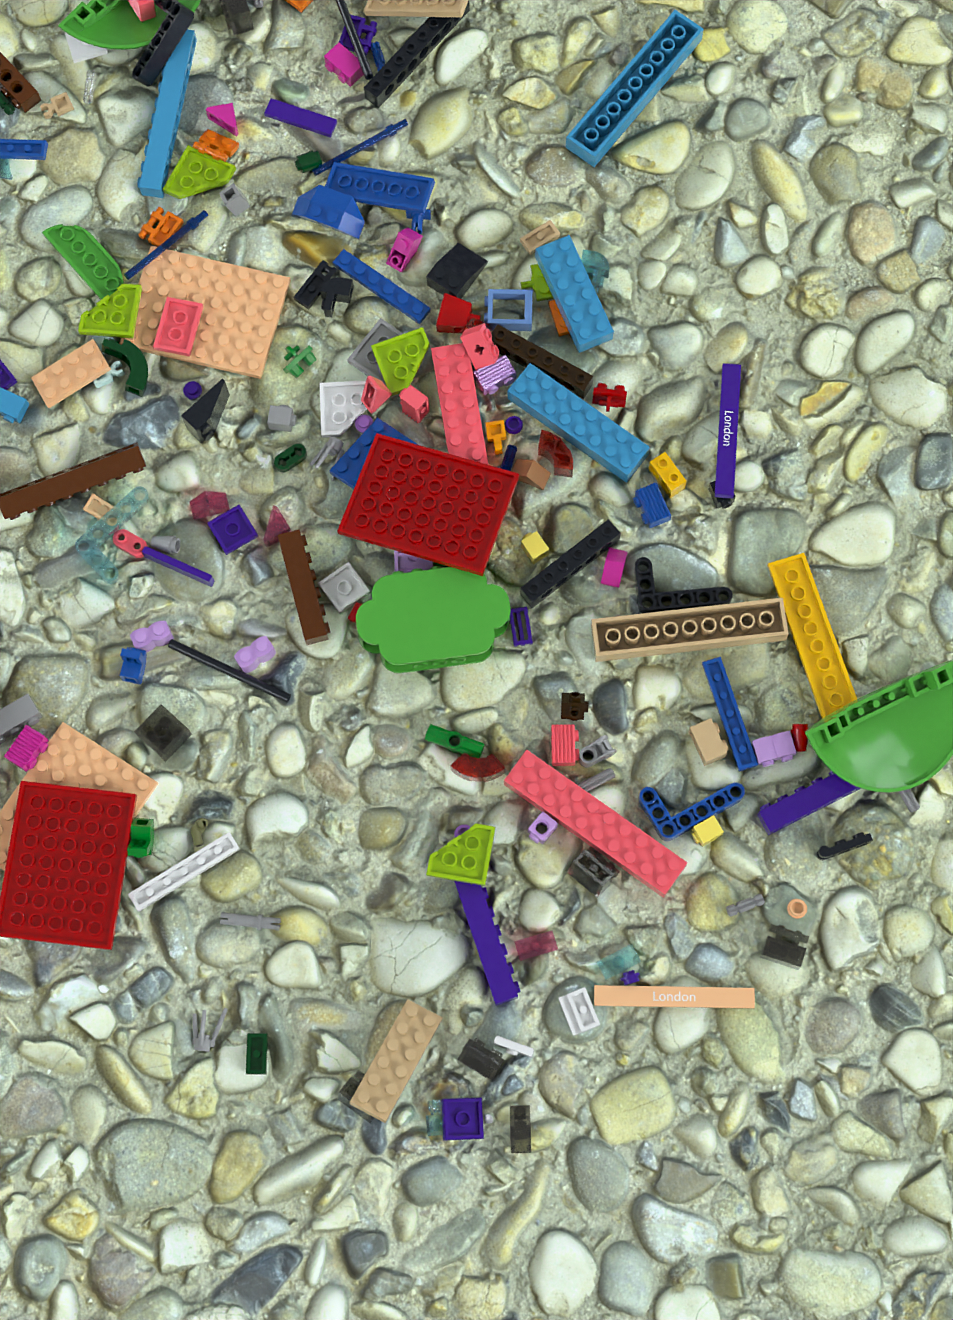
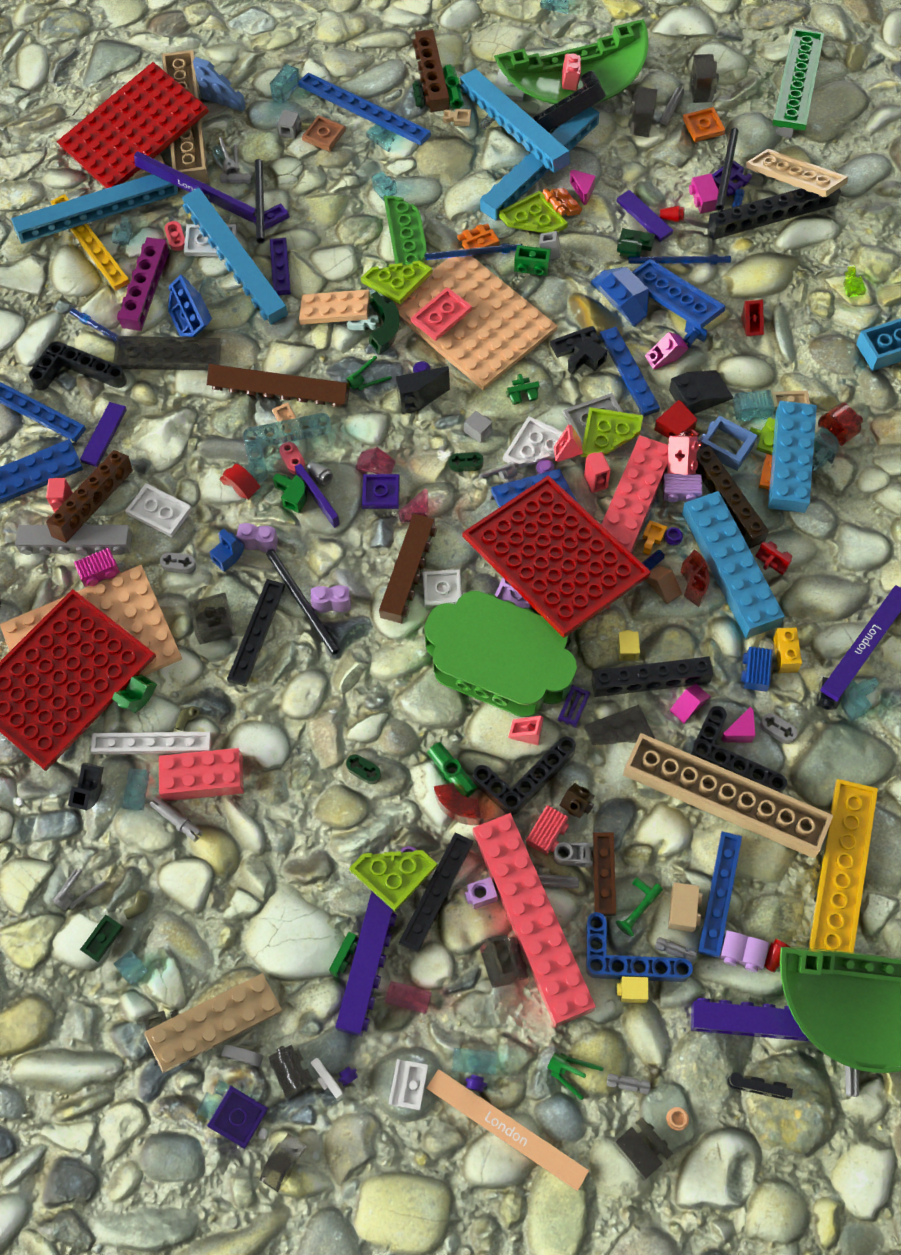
camera: 30 degrees right, 10 degrees down
none -> black brick [68,763,104,811]
none -> clear light blue brick [114,950,148,985]
none -> clear light blue plate [122,769,150,810]
none -> olive arm [123,890,149,920]
none -> white plate [125,483,192,537]
none -> coral brick [159,748,244,801]
none -> light grey beam [160,553,196,574]
none -> red brick [219,464,261,499]
none -> light grey beam [221,1045,264,1067]
none -> black plate [227,579,285,687]
none -> green brick [273,473,307,513]
none -> green plate [329,932,358,978]
none -> dark purple plate [337,1066,358,1086]
none -> green plant [346,356,392,391]
none -> dark green beam [346,754,381,784]
none -> clear light blue brick [372,171,397,201]
none -> black plate [399,832,473,953]
none -> green piece [442,64,464,110]
none -> dark azure brick [460,68,570,173]
none -> black beam [473,736,576,815]
none -> coral slope [509,716,544,745]
none -> green brick [514,245,551,276]
none -> green plant [547,1053,604,1100]
none -> clear smoke wing [584,704,655,745]
none -> reddish brown plate [593,832,616,916]
none -> green piece [616,877,663,936]
none -> dark green plate [619,228,655,251]
none -> light grey axle [655,937,697,963]
none -> red cone [660,205,685,222]
none -> dark pink slope [721,707,755,743]
none -> clear light blue brick [733,390,775,421]
none -> red slope [741,299,764,336]
none -> light grey beam [760,713,797,744]
none -> clear red brick [818,402,863,446]
none -> clear light blue brick [841,678,879,721]
none -> clear neon green plate [843,265,866,297]

